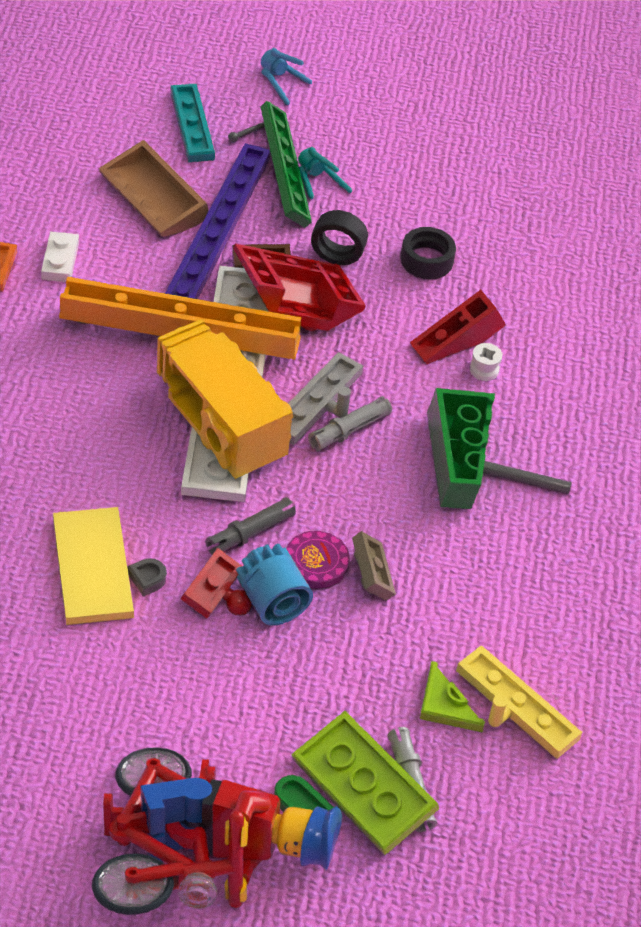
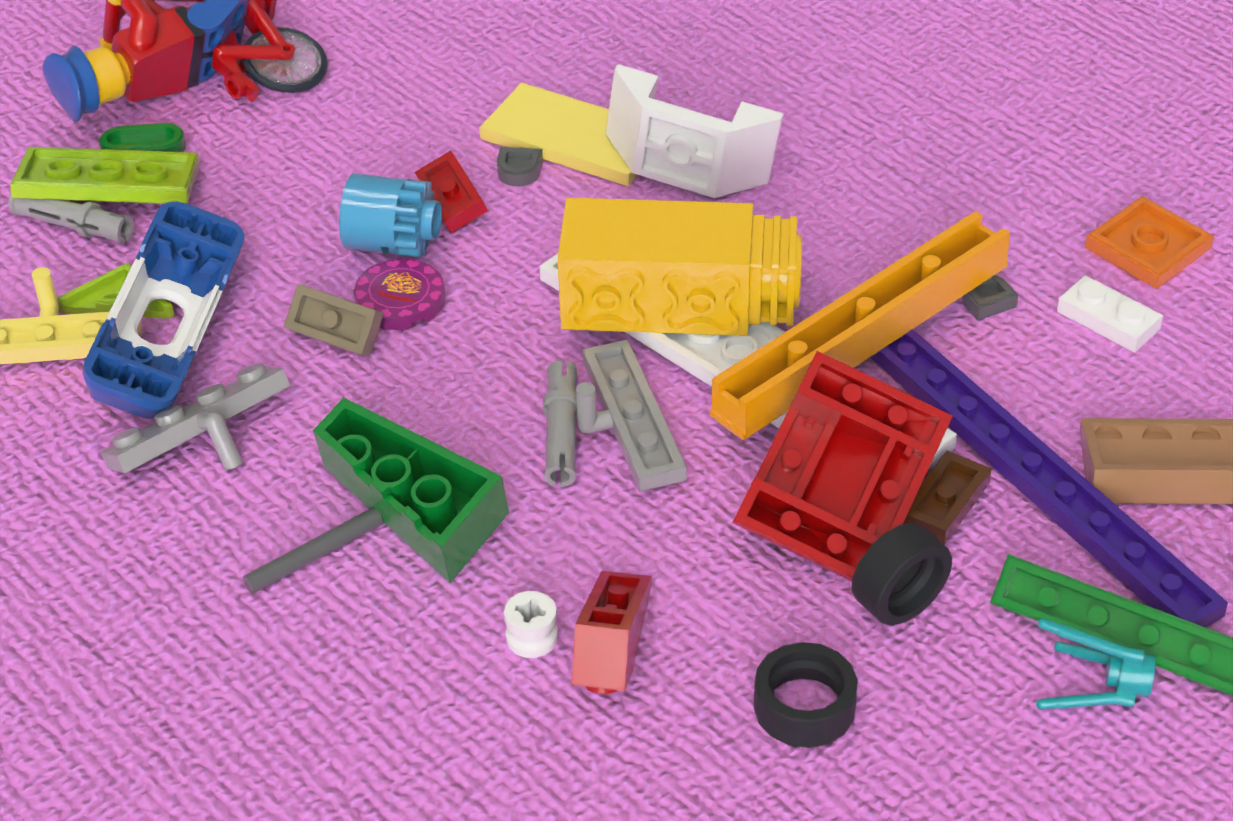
camera: 135 degrees right, 5 degrees down
dark grey pin [205,497,296,555] -> none
none -> blue piece [82,201,245,419]
none -> light grey plate [100,363,290,473]
none -> white slope [606,64,783,198]

